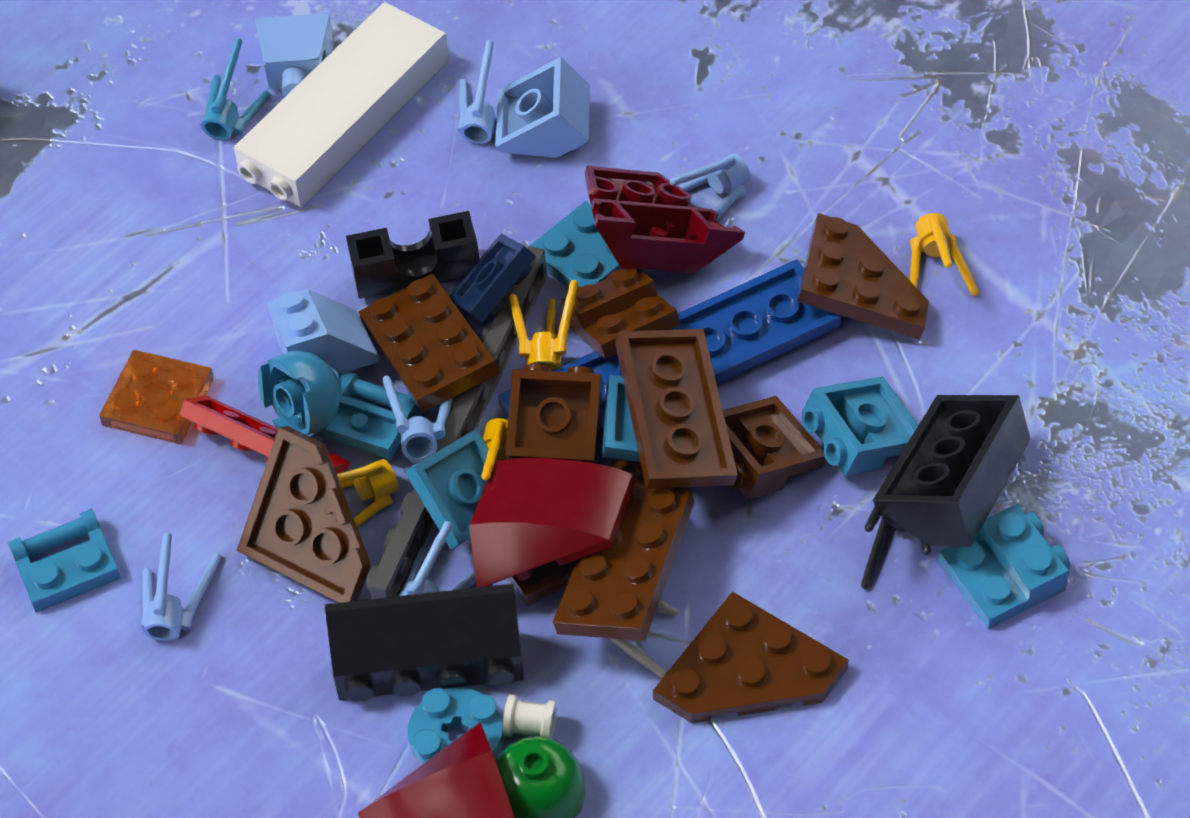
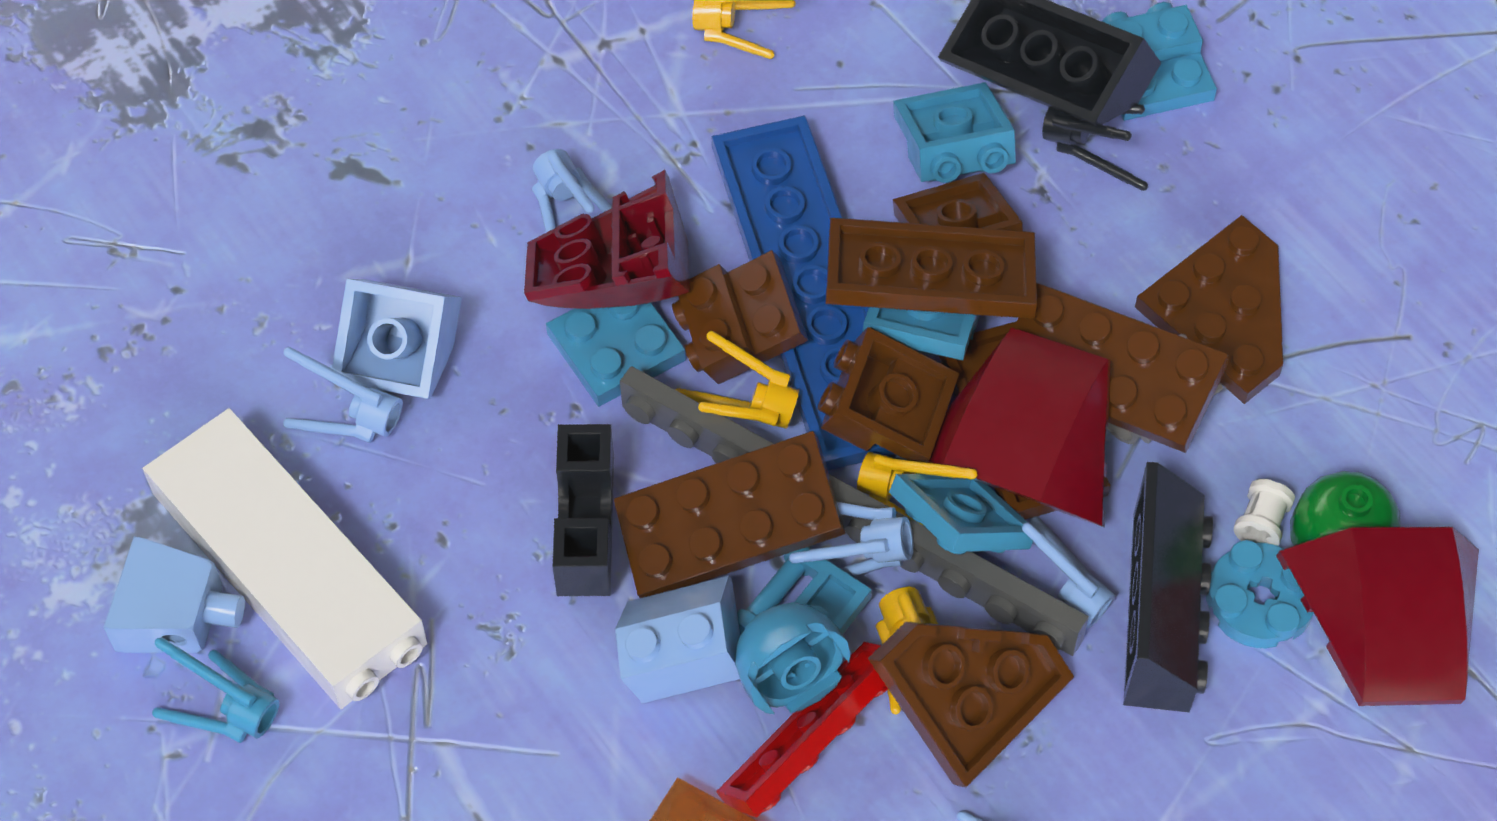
camera: 80 degrees left, 5 degrees up
dark blue plate [449,233,537,323] -> none
reddish brown plate [797,213,929,340] -> none

